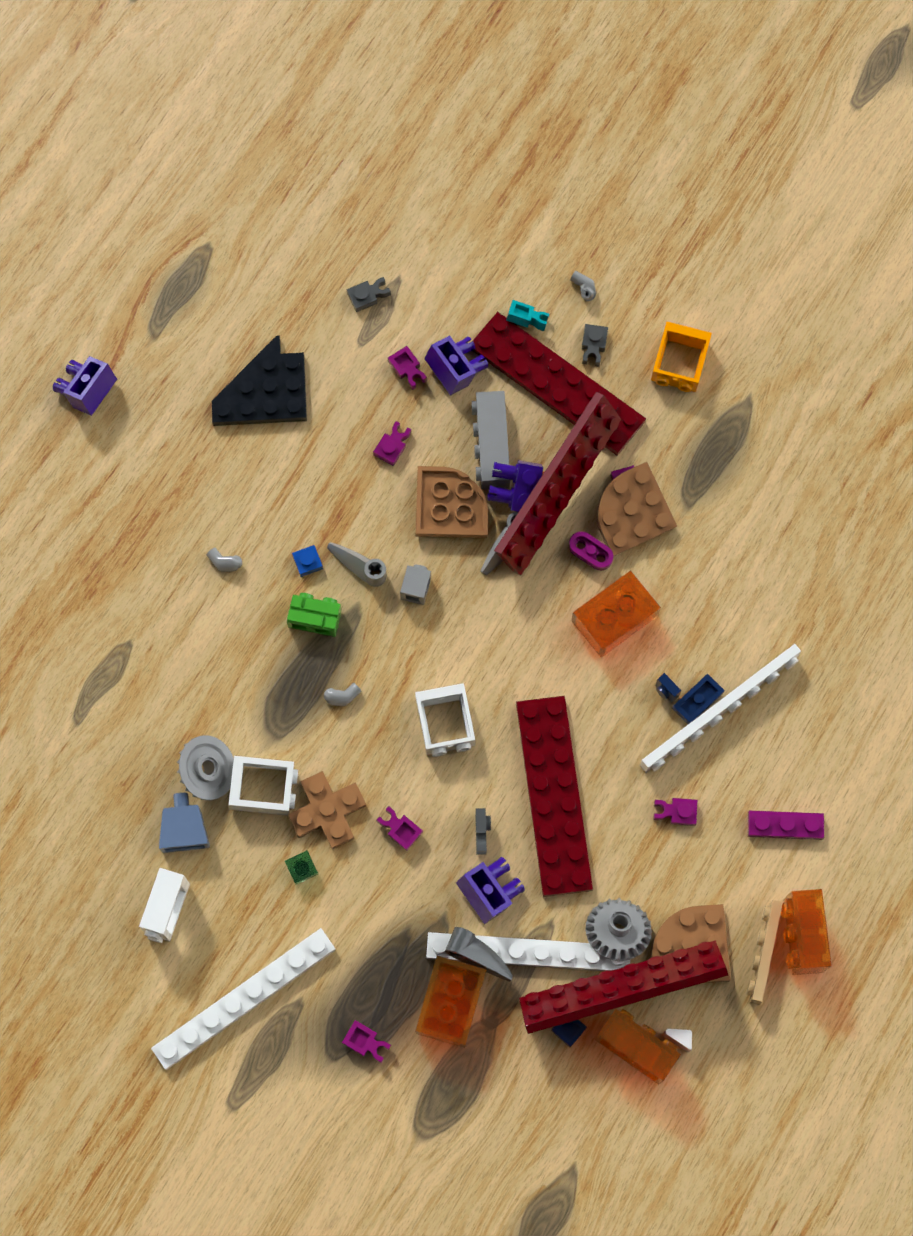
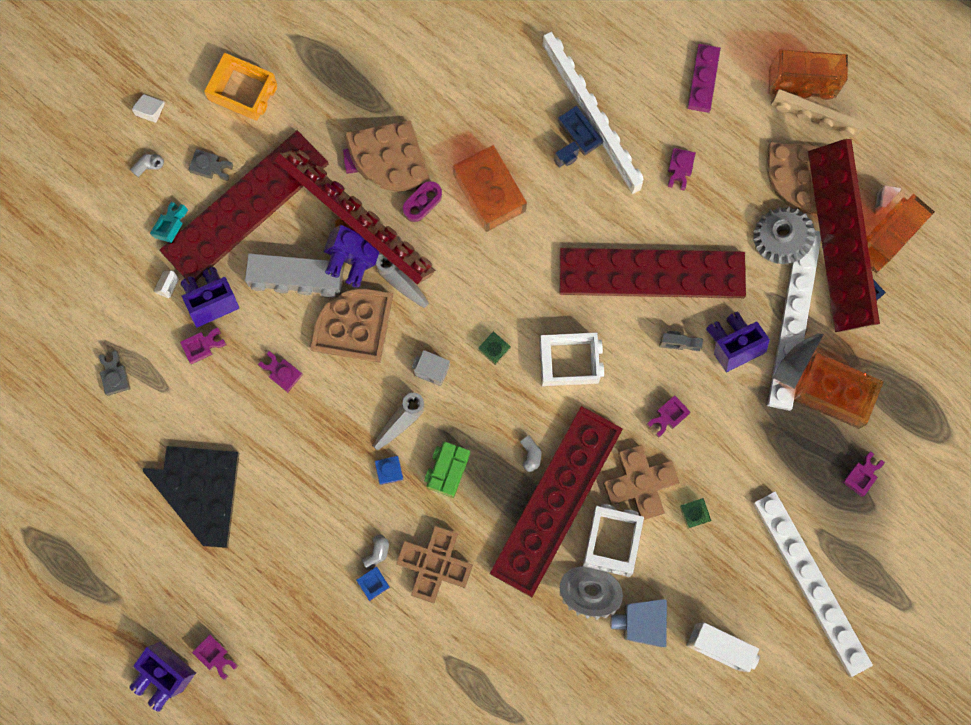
camera: 85 degrees left, 5 degrees up
none -> white slope [132,94,165,123]
none -> white slope [154,270,179,298]
none -> magenta plate [192,634,238,680]
none -> blue plate [356,567,390,601]
none -> medium nougat plate [396,526,473,604]
none -> clear green plate [478,331,511,365]
none -> dark red plate [490,406,623,598]

